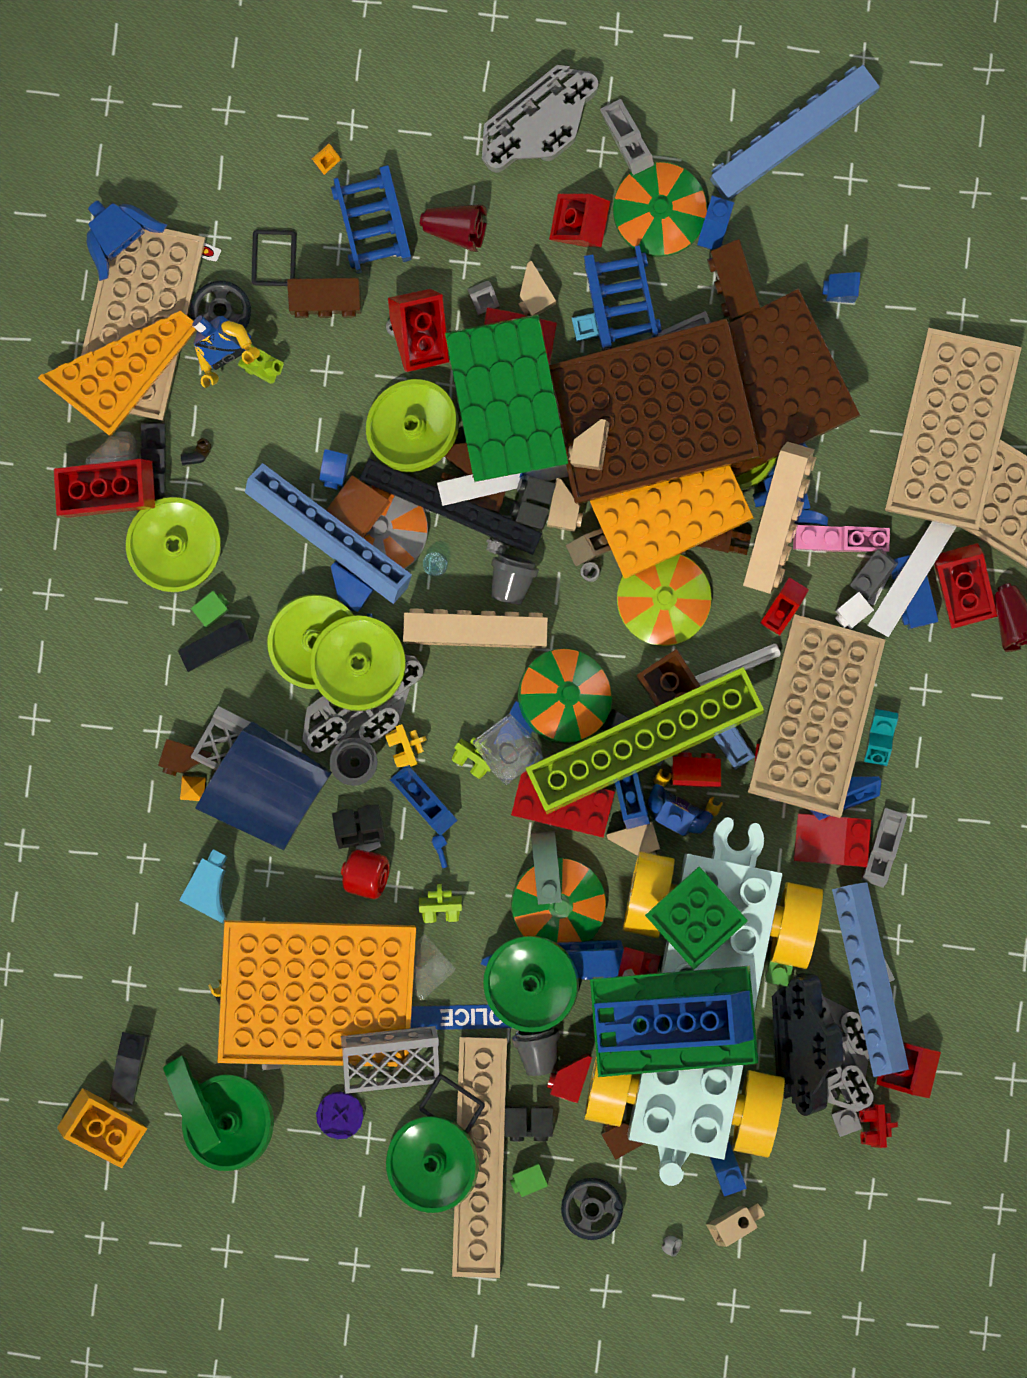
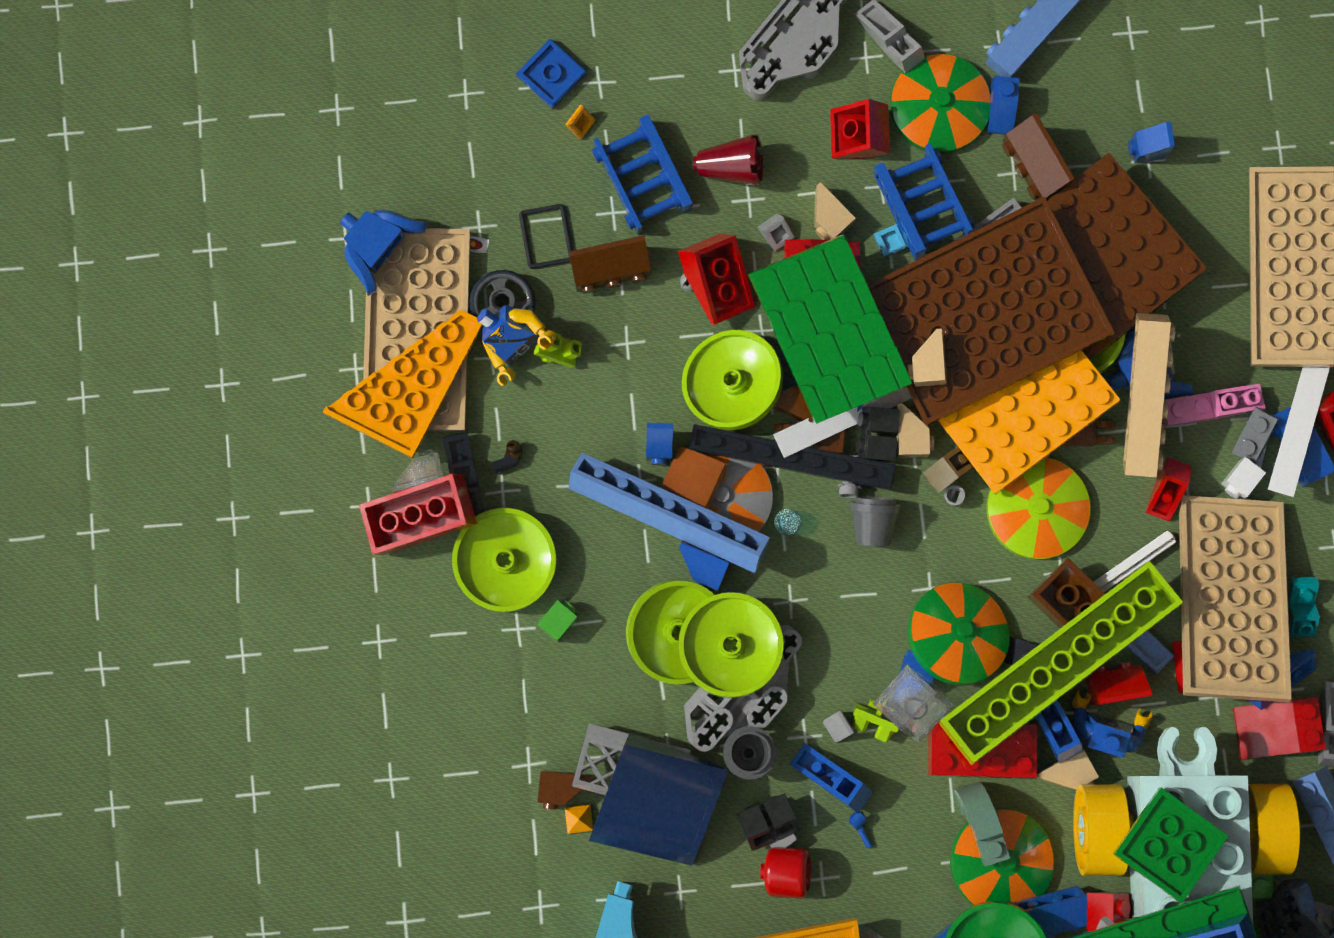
camera: 20 degrees left, 5 degrees down
black slope [178,619,252,672] -> none
yellow hips [385,724,427,768] -> none
tan brick [403,609,548,649] -> none
lime hips [419,884,462,923] -> none
none -> blue tile [516,38,587,109]
none -> light grey slope [823,711,854,742]

